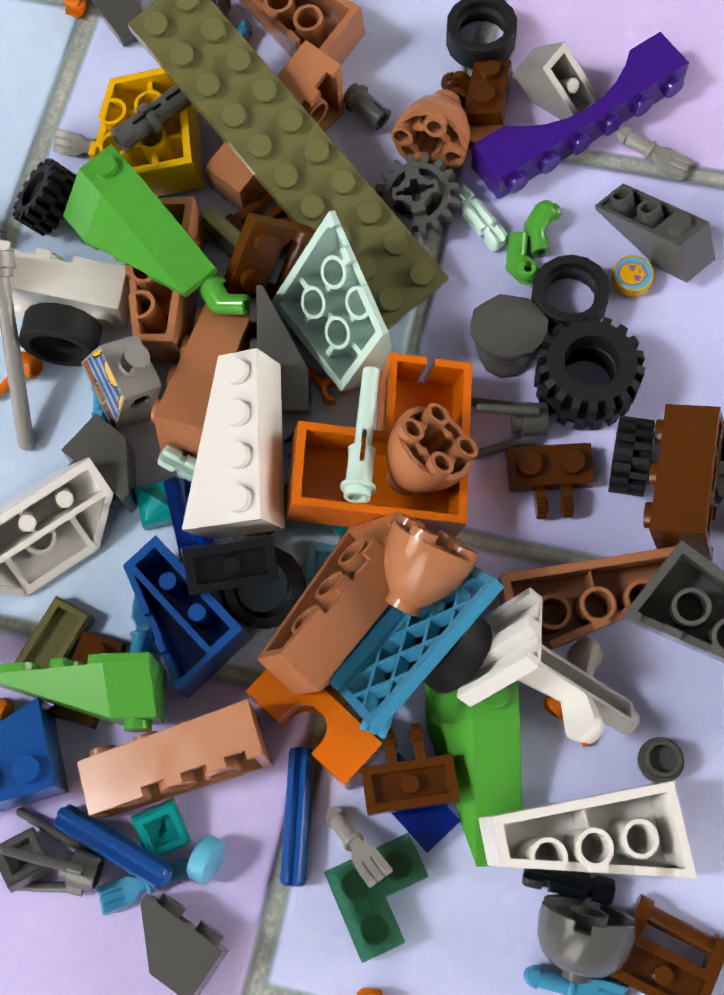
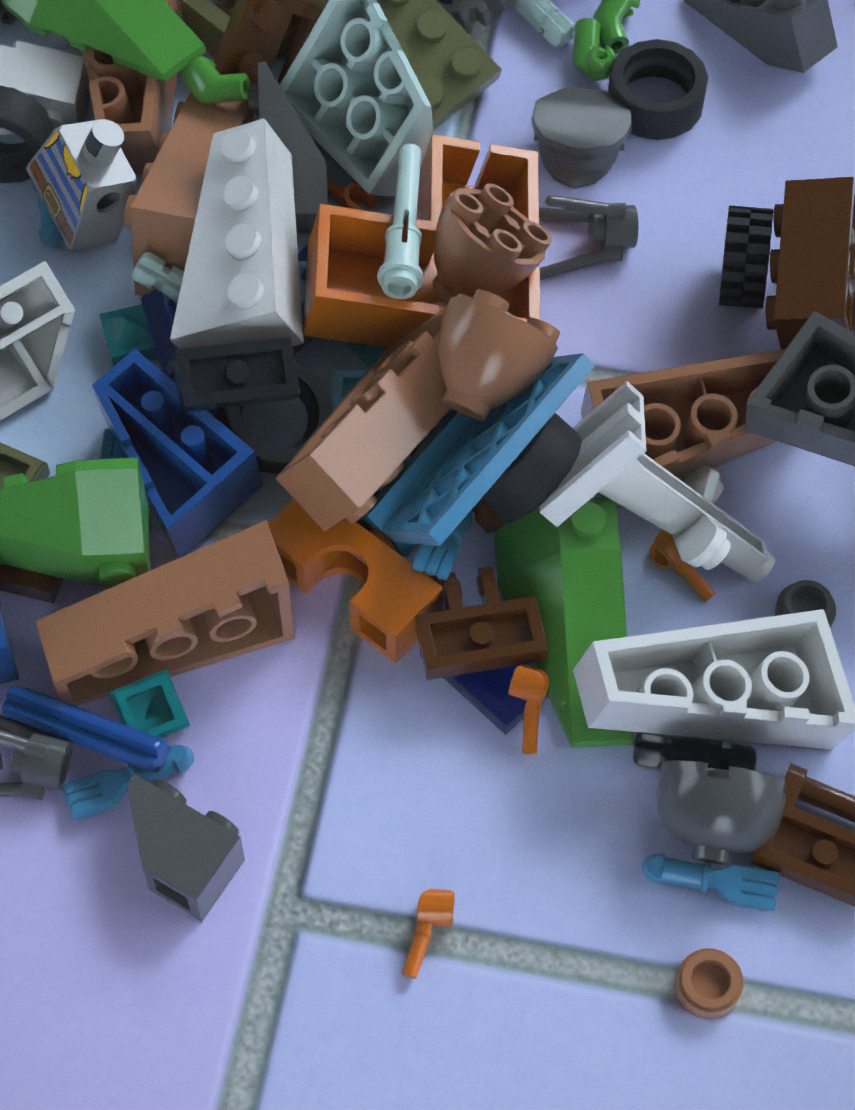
camera: 10 degrees left, 10 degrees down
dark grey slope [61,413,137,513] -> none
medium azure tile [187,834,226,885] -> none
blue axle [280,747,314,887] -> none
clear green plate [324,832,429,963] -> none
light grey piece [325,807,393,888] -> none
reddish brown hinge [505,443,595,519] -> none
black tyre [534,315,645,431] -> none
tile [611,255,654,298] -> none
none -> orange hand [508,664,549,754]

